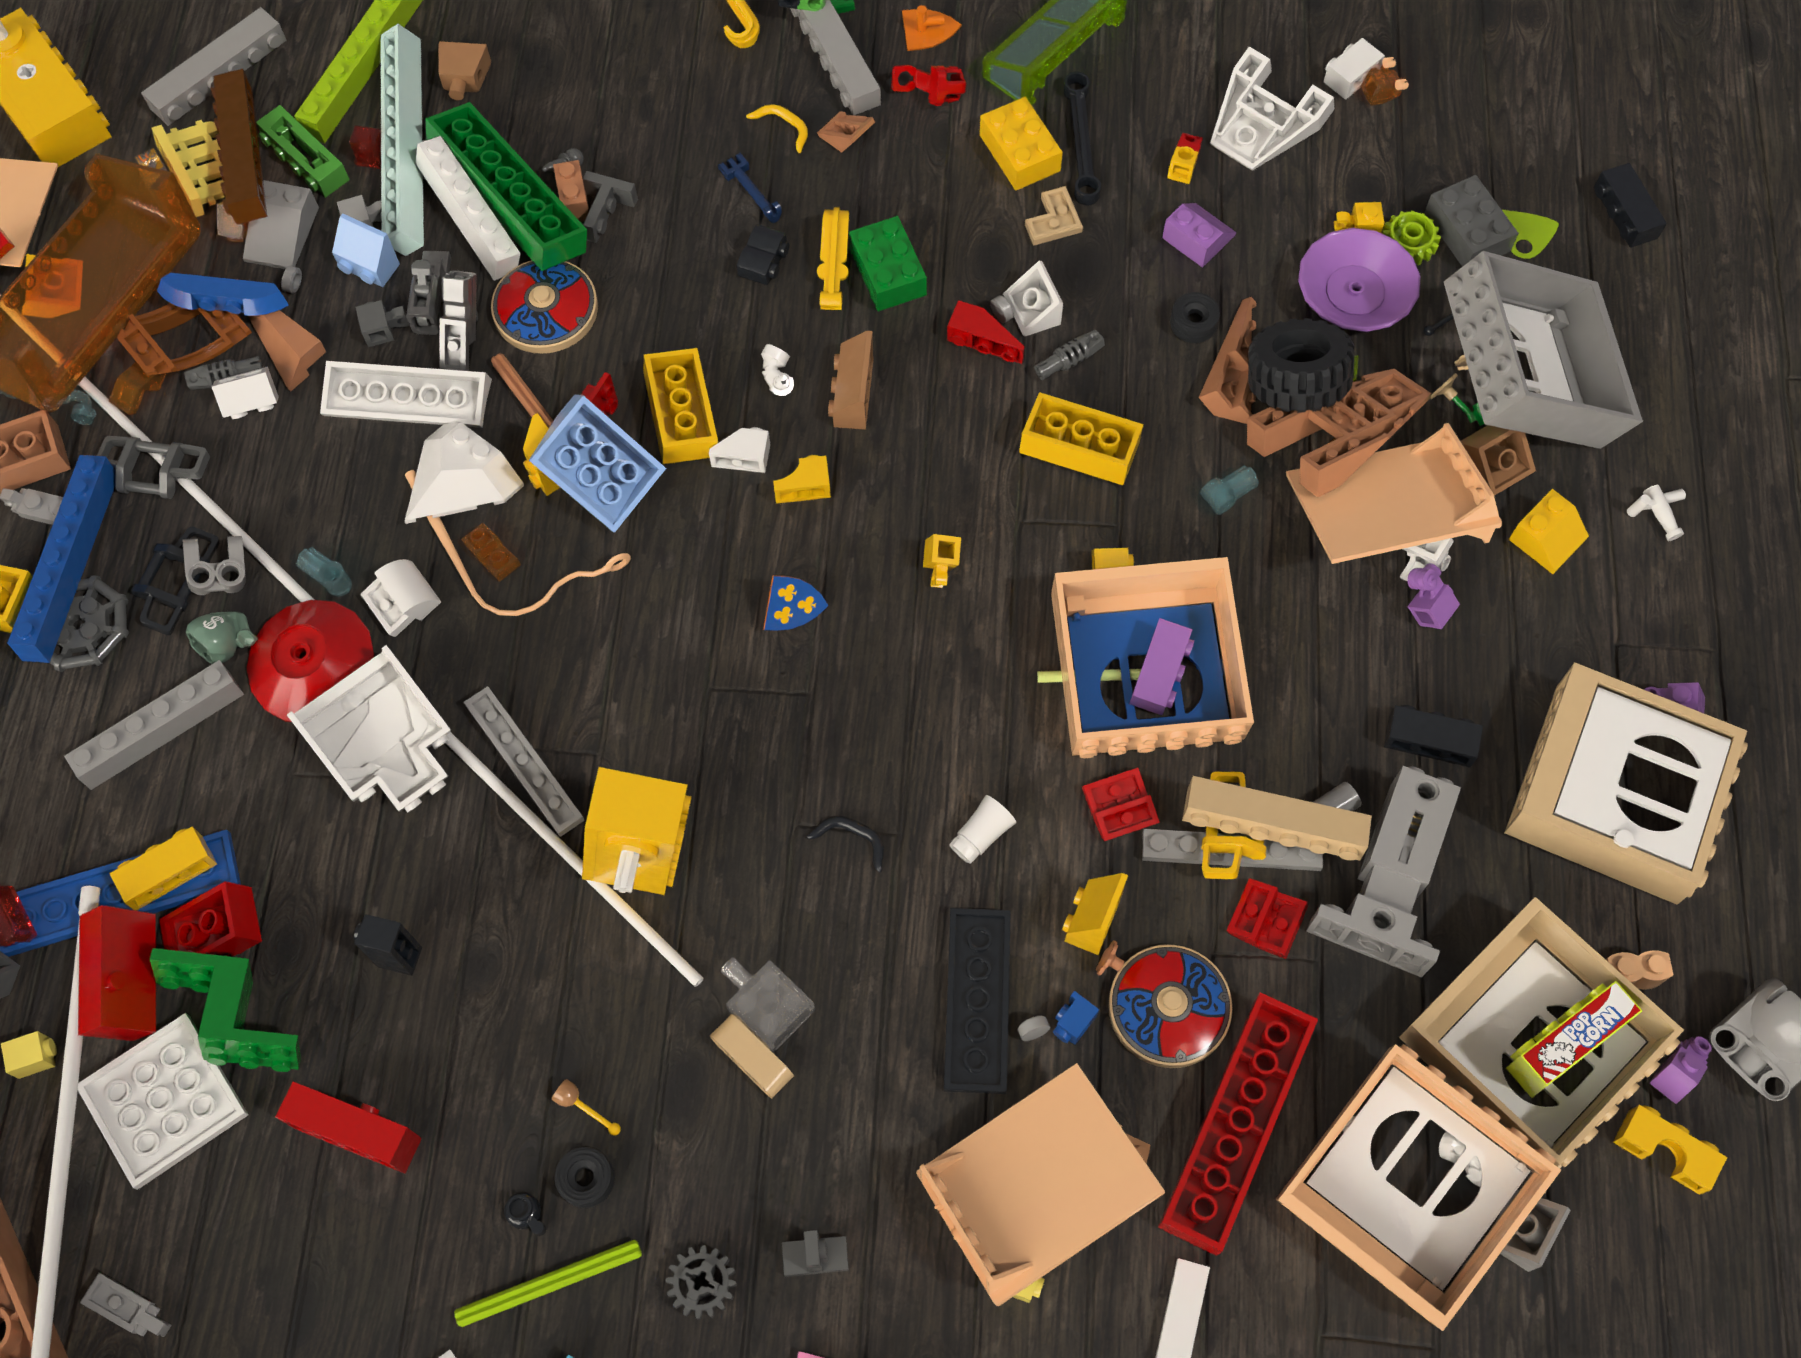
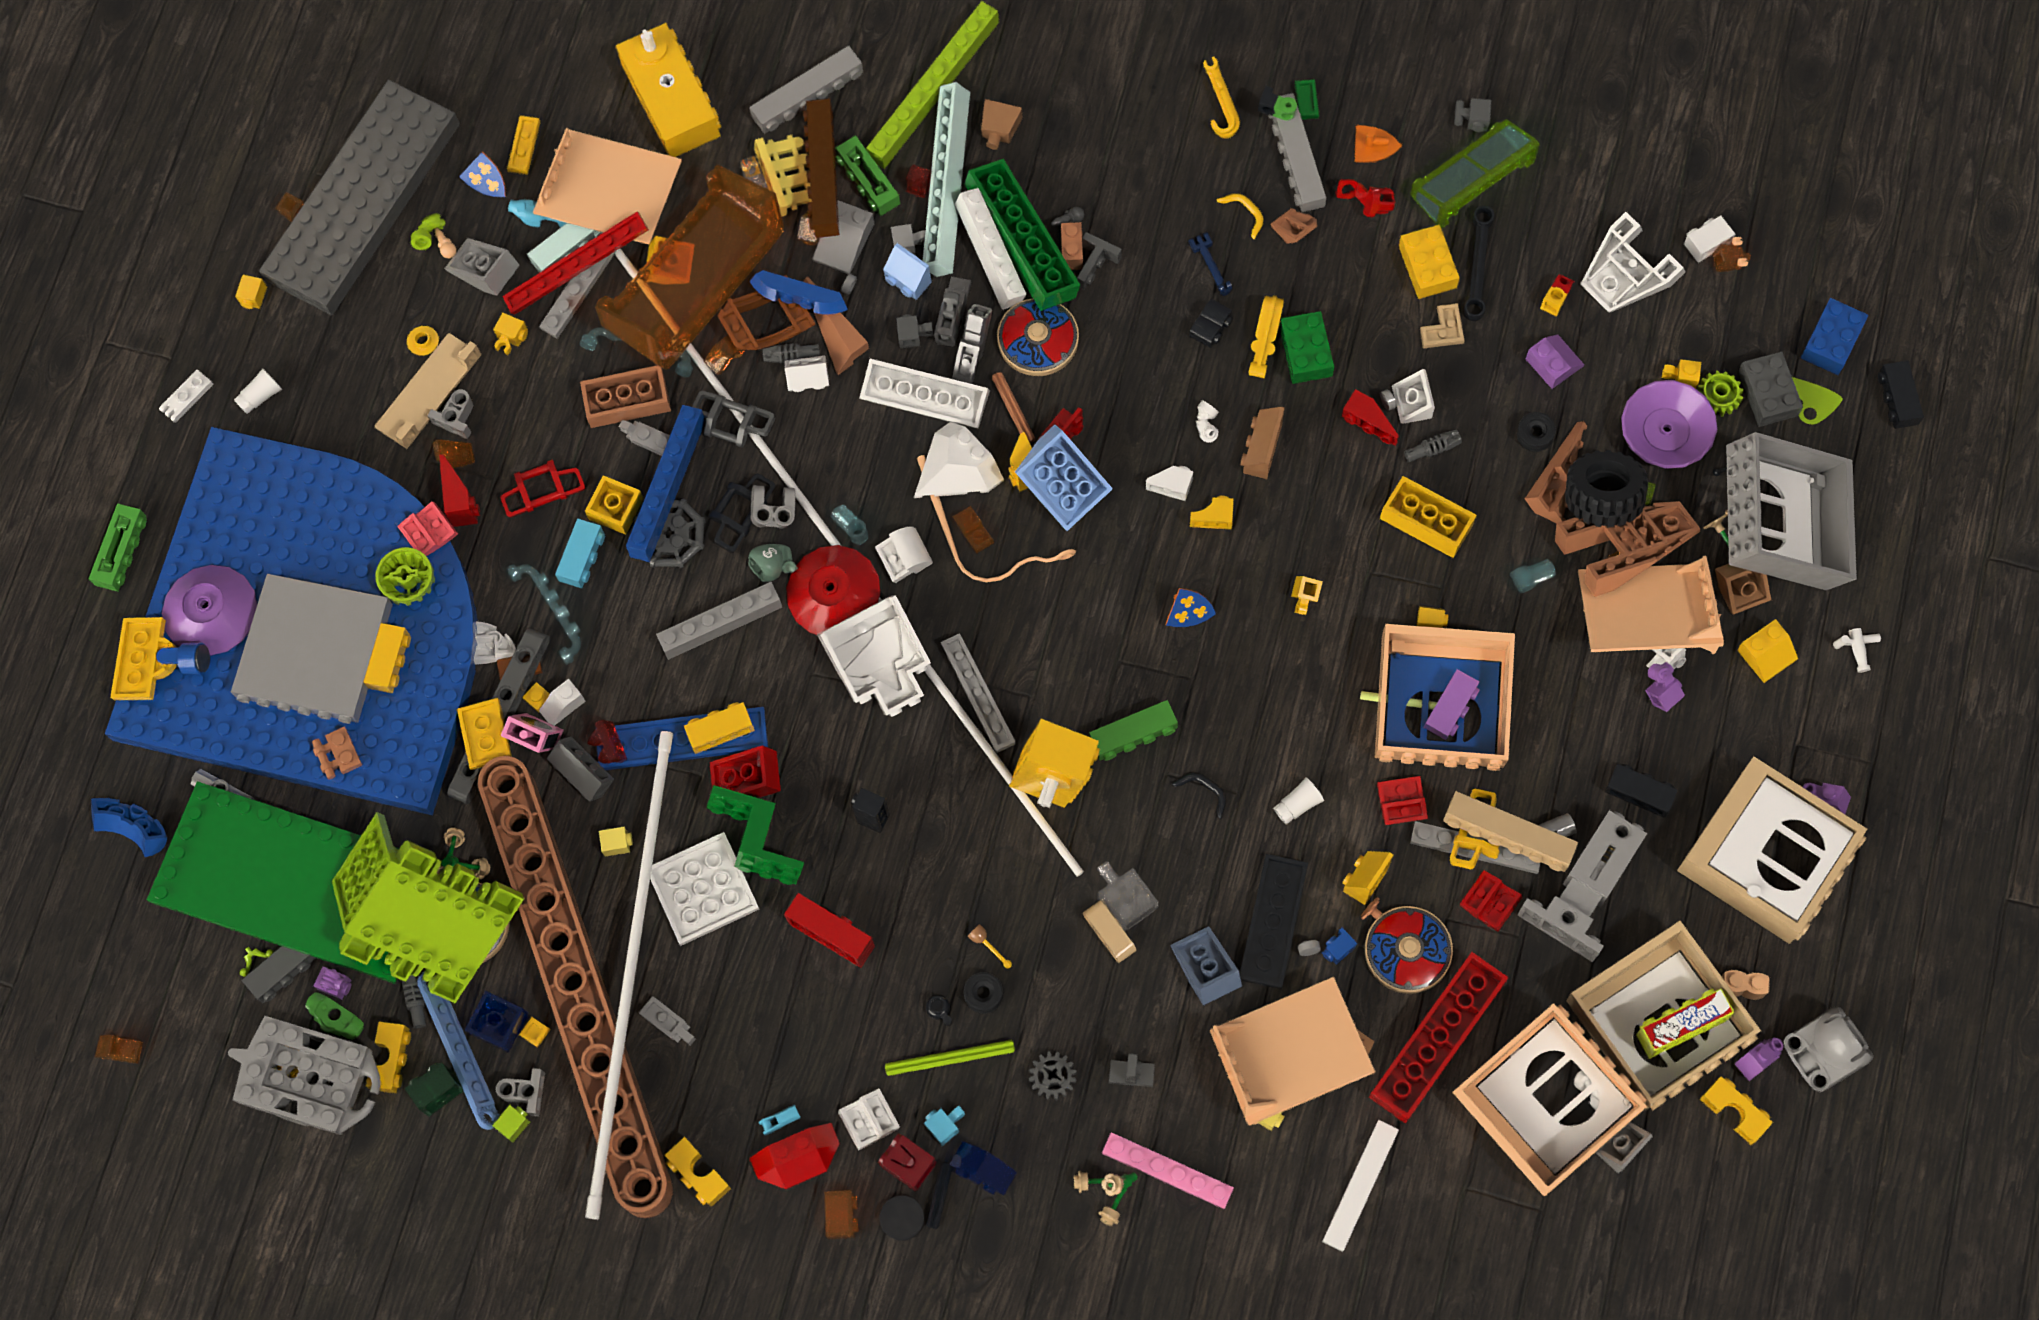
camera: 15 degrees right, 5 degrees up
red brick [78,905,156,1041] -> none
yellow brick [643,348,718,464] -> none
none -> bright green brick [1089,700,1178,761]
none -> sand blue slope [1171,927,1242,1005]
none -> blue brick [1800,298,1868,375]

